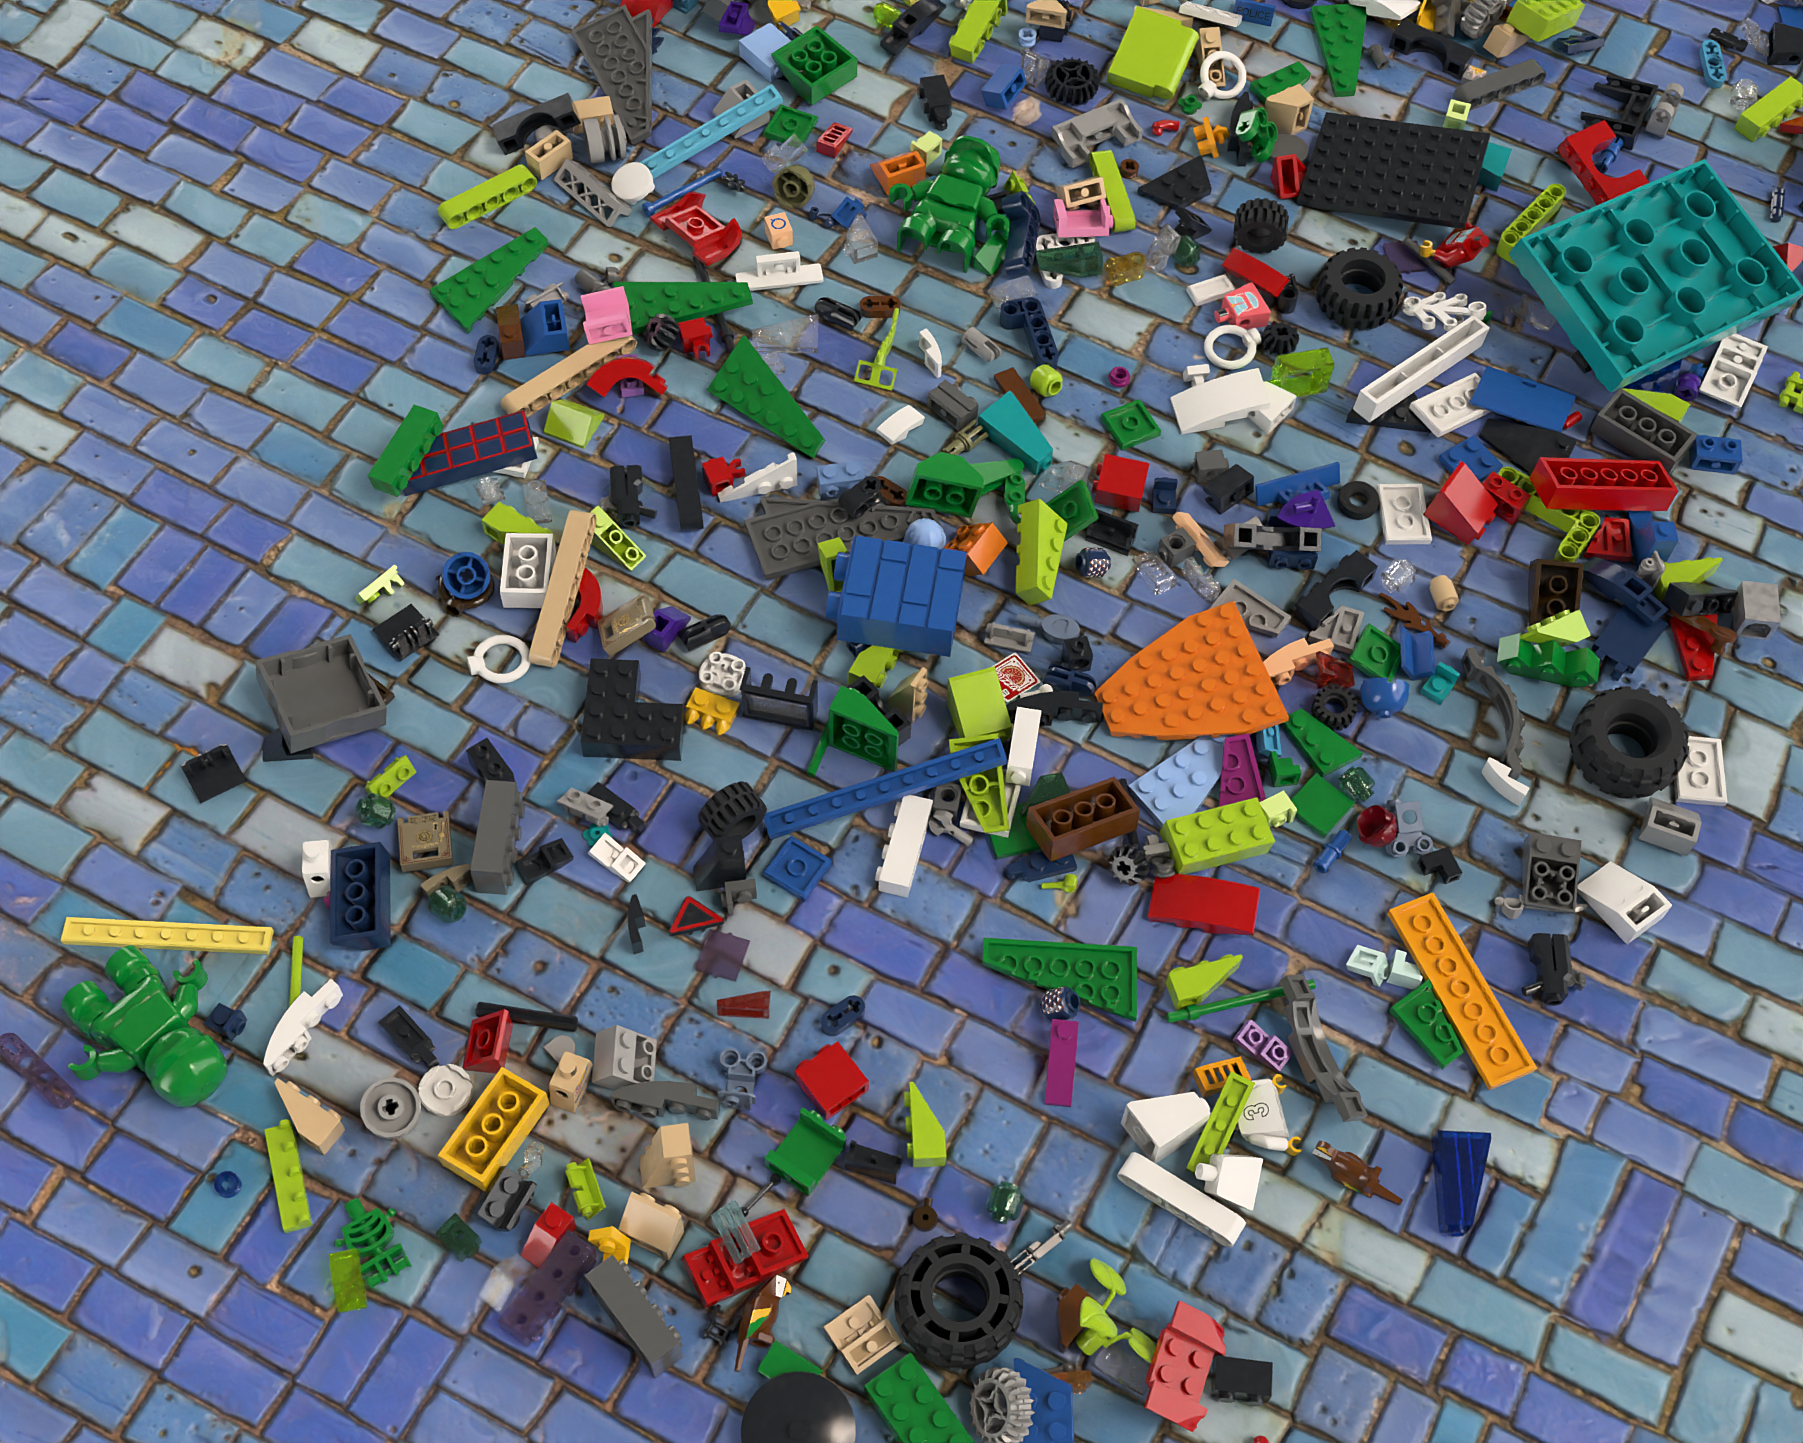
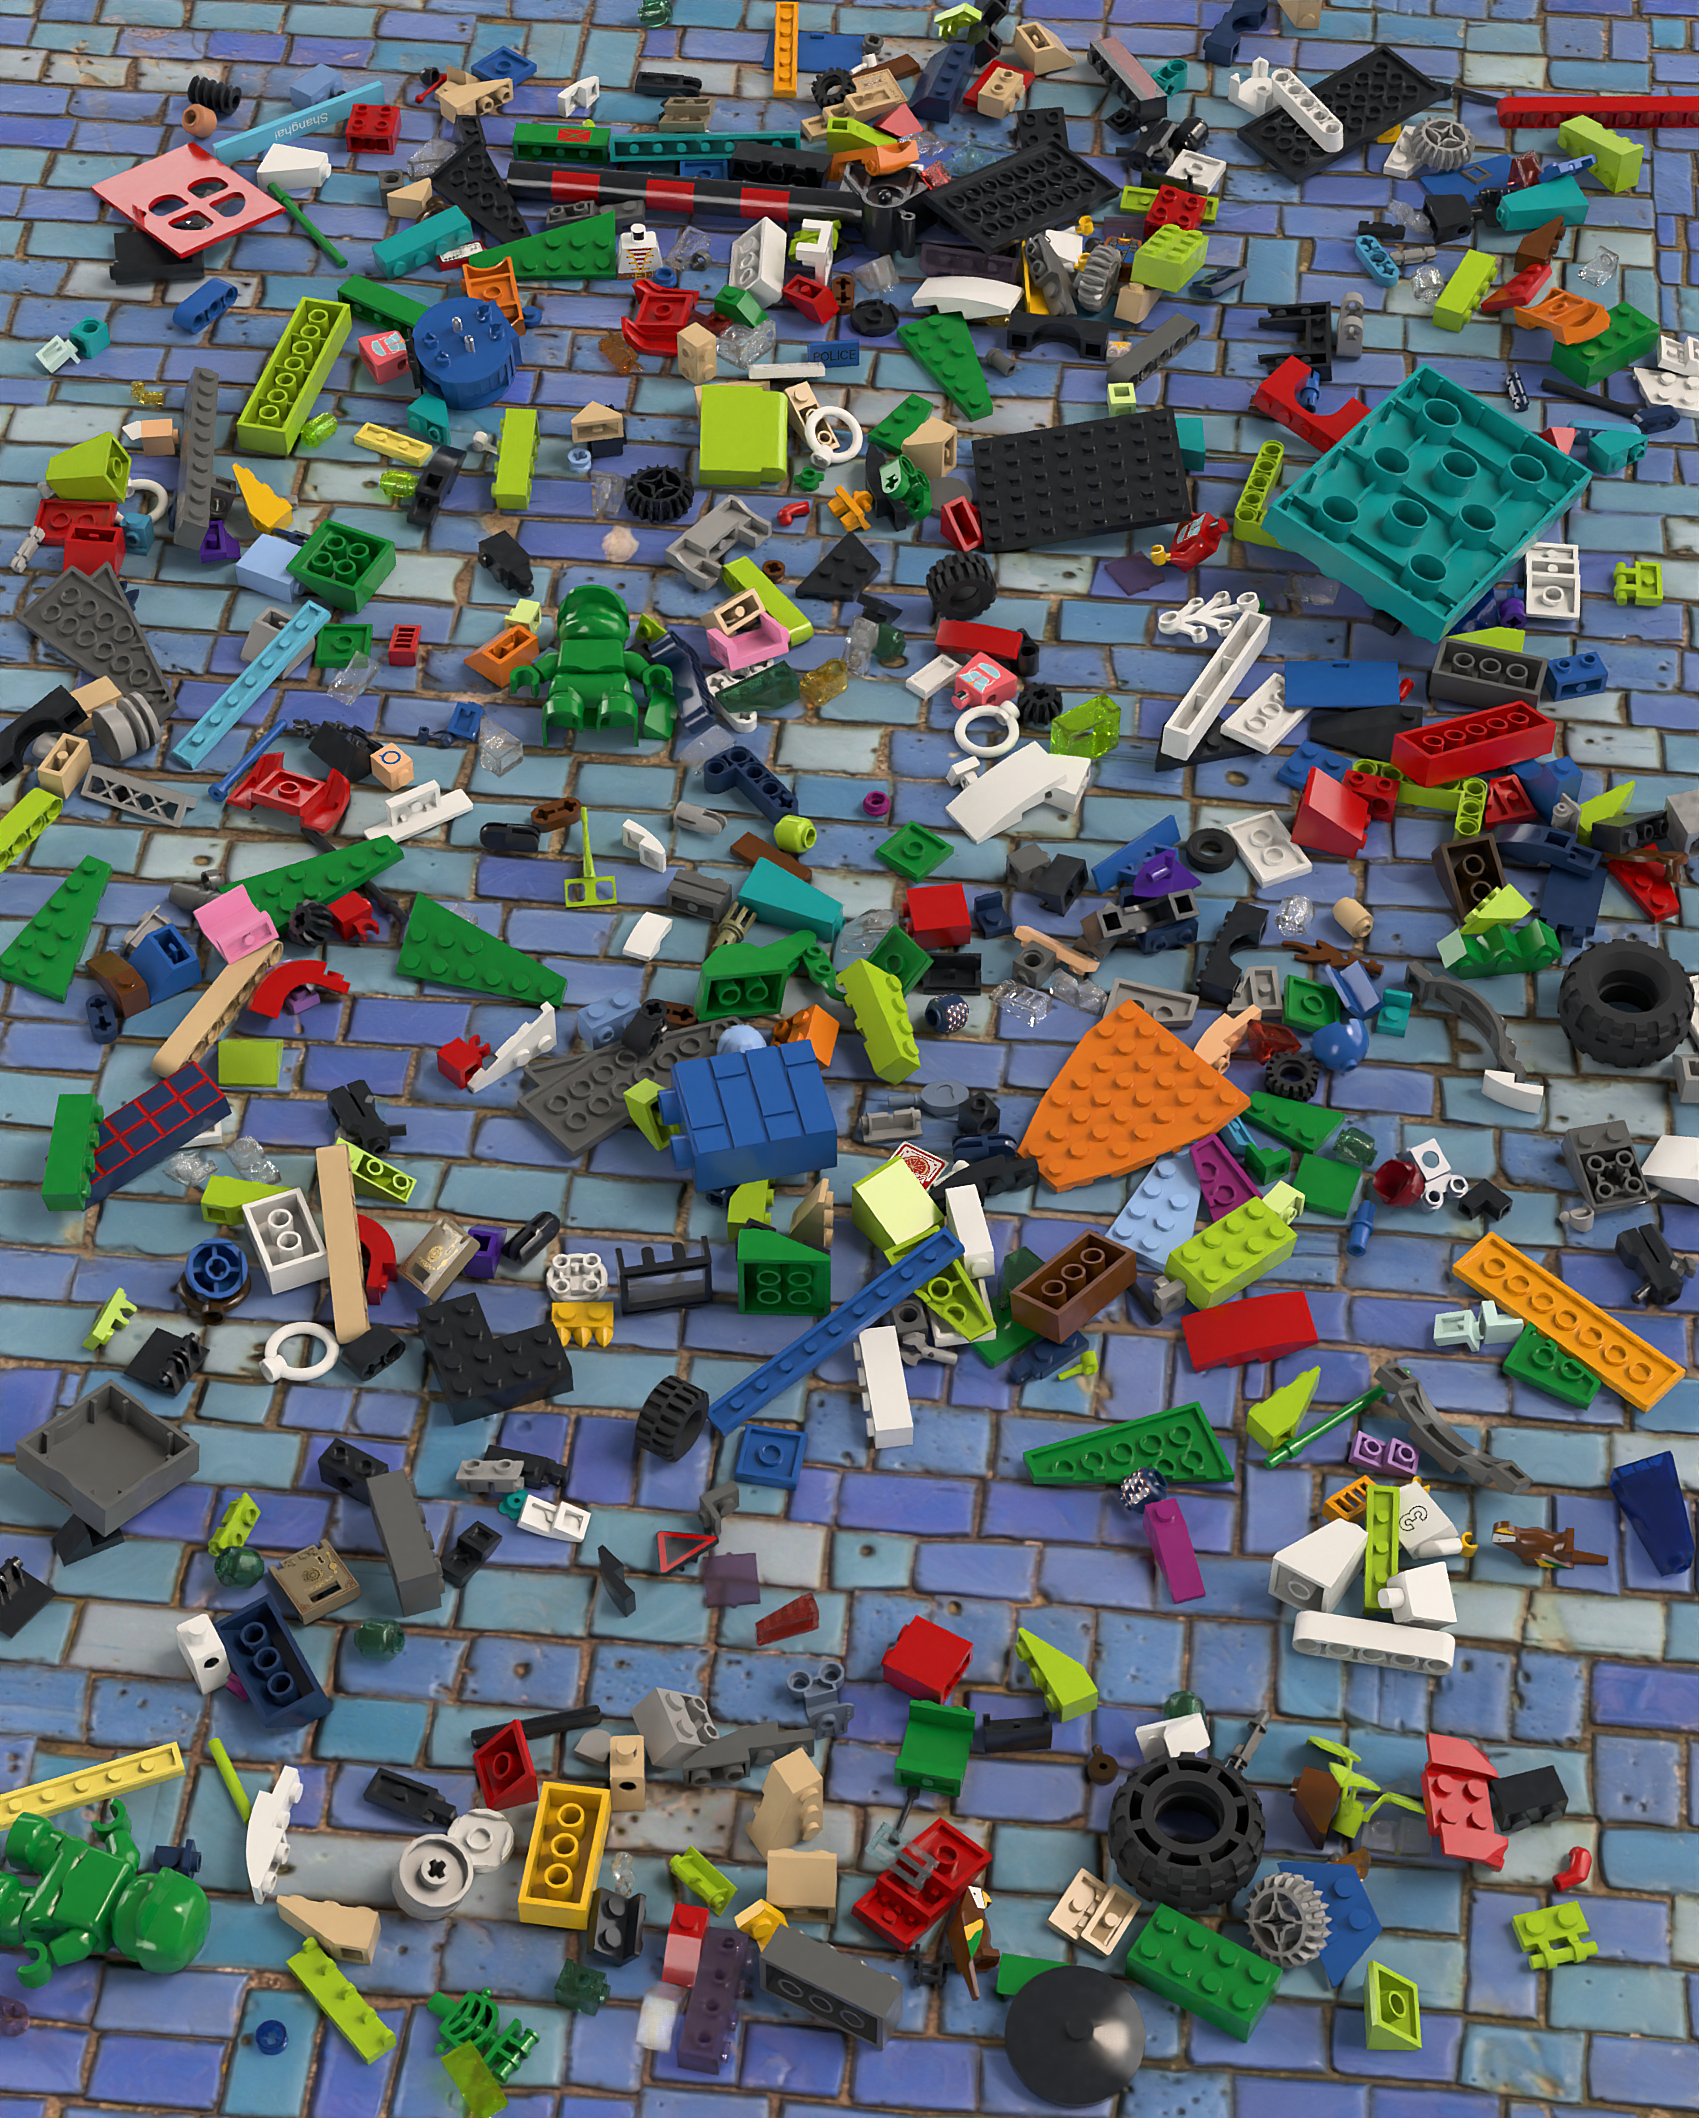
camera: 20 degrees left, 10 degrees down
dark tan slope [420,863,473,903] -> none
white tile [611,162,655,206] -> none
black beam [669,435,704,531] -> none
black slope [693,835,746,892] -> none
clear wing [752,314,819,353] -> none
olive cylinder [772,165,815,209] -> none
green bar [806,718,829,778] -> none
dark blue beam [821,995,865,1037] -> none
blue brick [981,63,1027,110] -> none
black gear [1107,842,1151,886] -> none
dark grey bush [1152,856,1175,877] -> none
black tyre [1316,247,1403,330] -> none
dark grey bar [1403,238,1456,285] -> none
none -> black slope [308,720,384,781]
none -> black beam [340,1323,406,1381]
none -> white slope [1135,1713,1210,1763]
none -> light grey axle [1389,246,1436,266]

